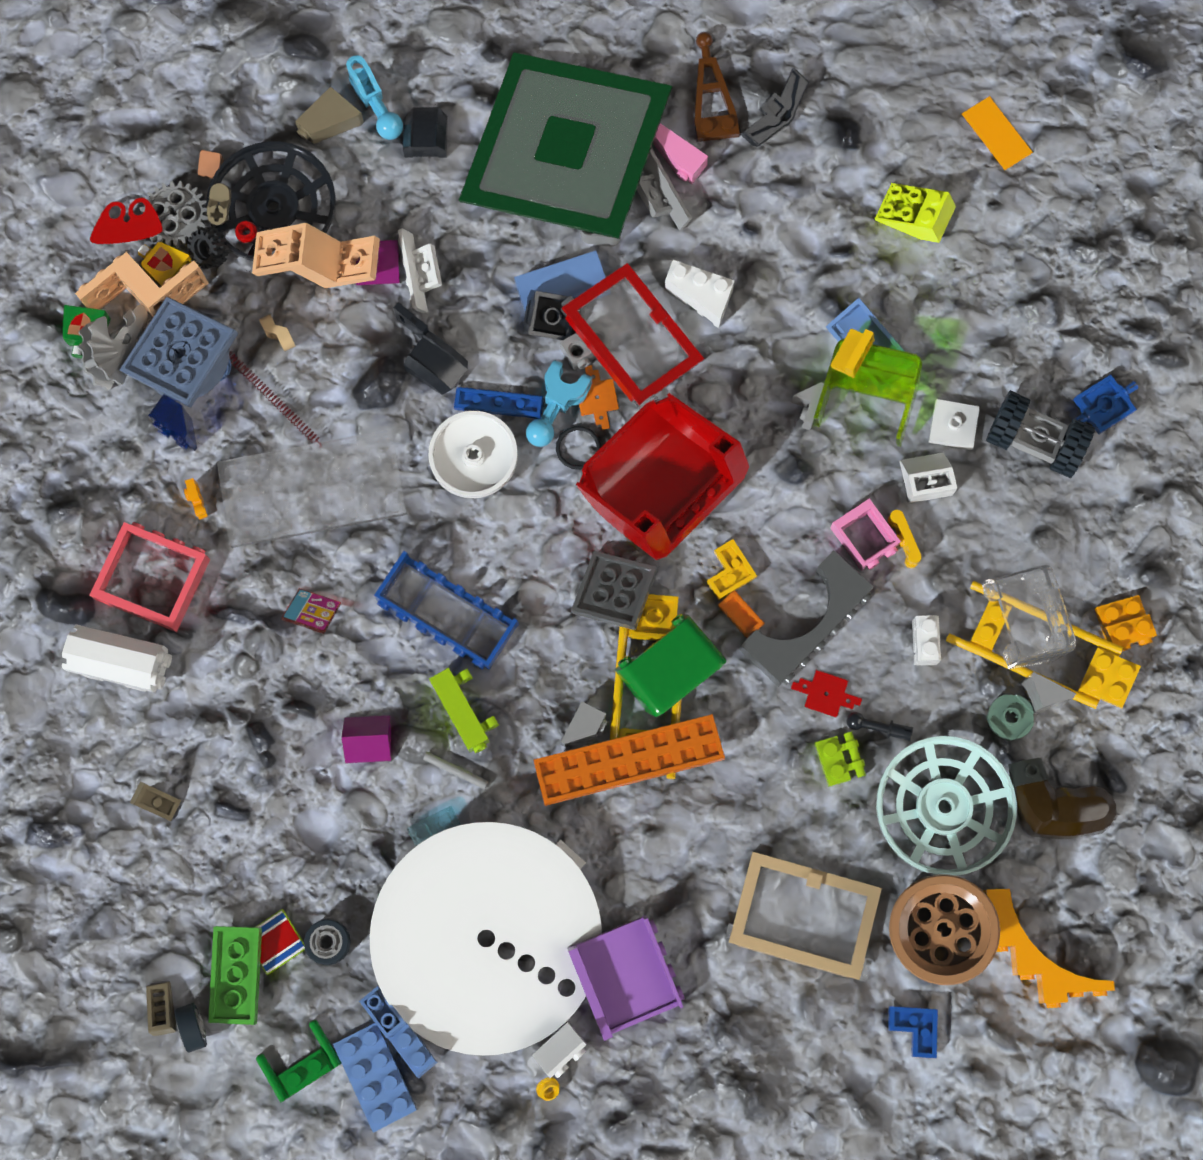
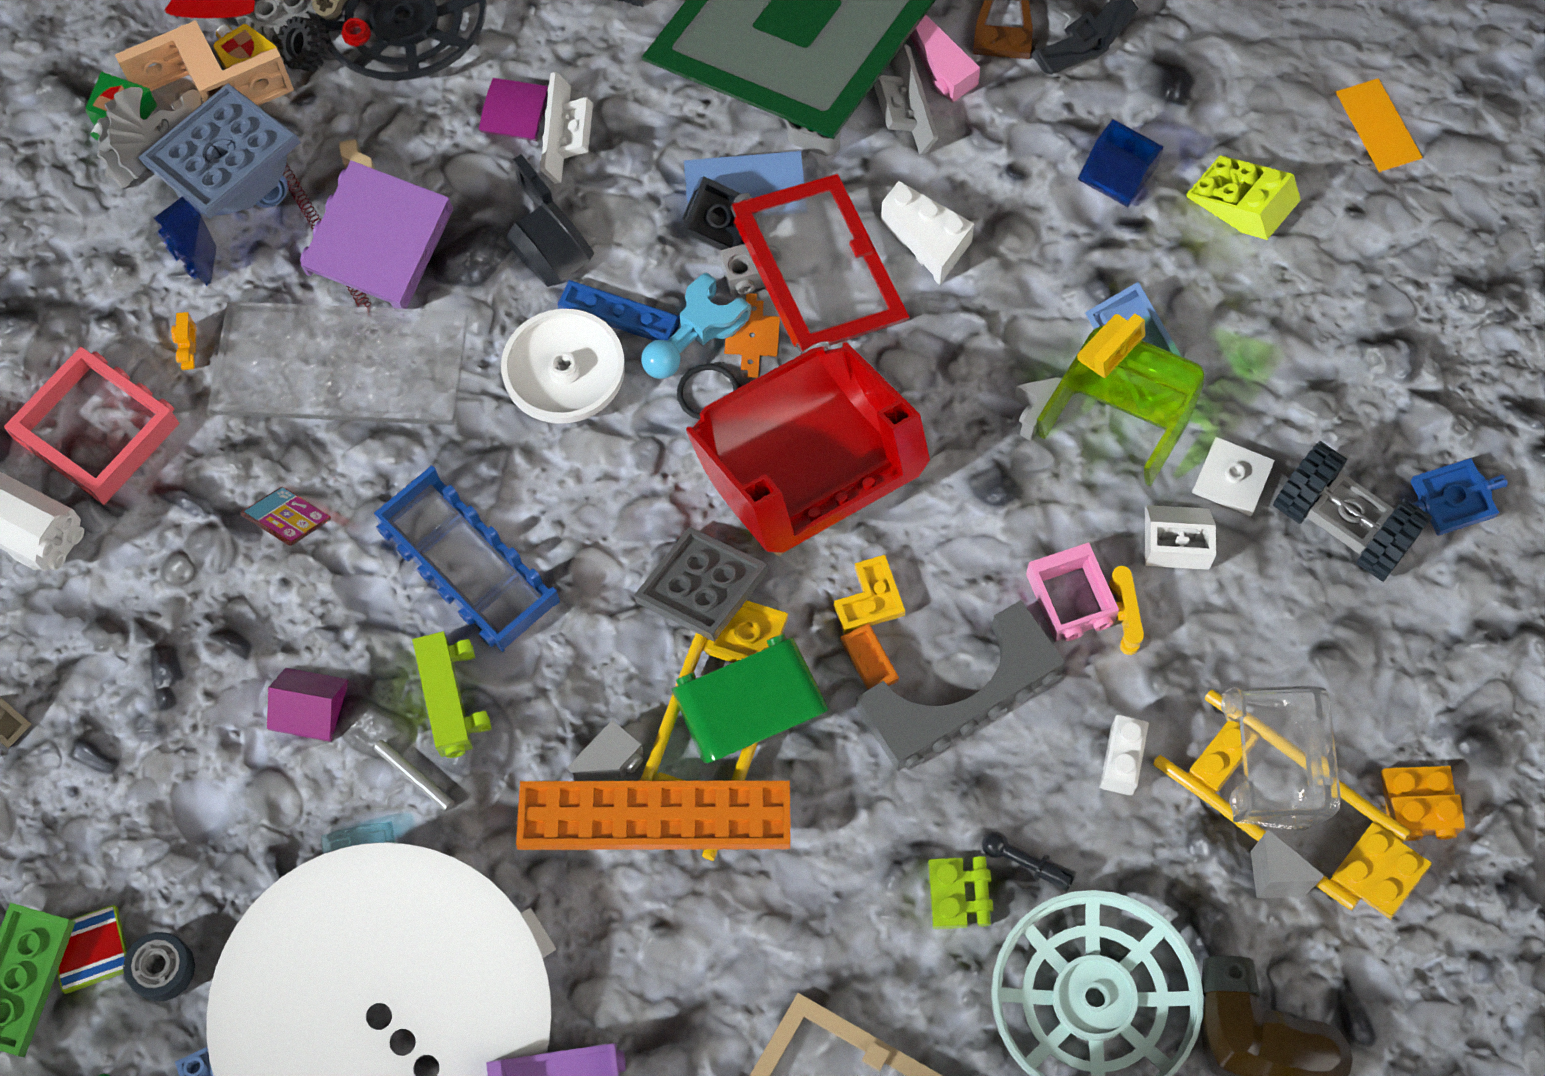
camera: 15 degrees right, 10 degrees down
light nougat bracket [252,223,380,288] -> none
red piece [791,670,862,717] -> none
sand green plate [986,694,1034,741] -> none
none -> medium lavender panel [300,160,453,313]
none -> clear blue slope [1078,119,1164,208]

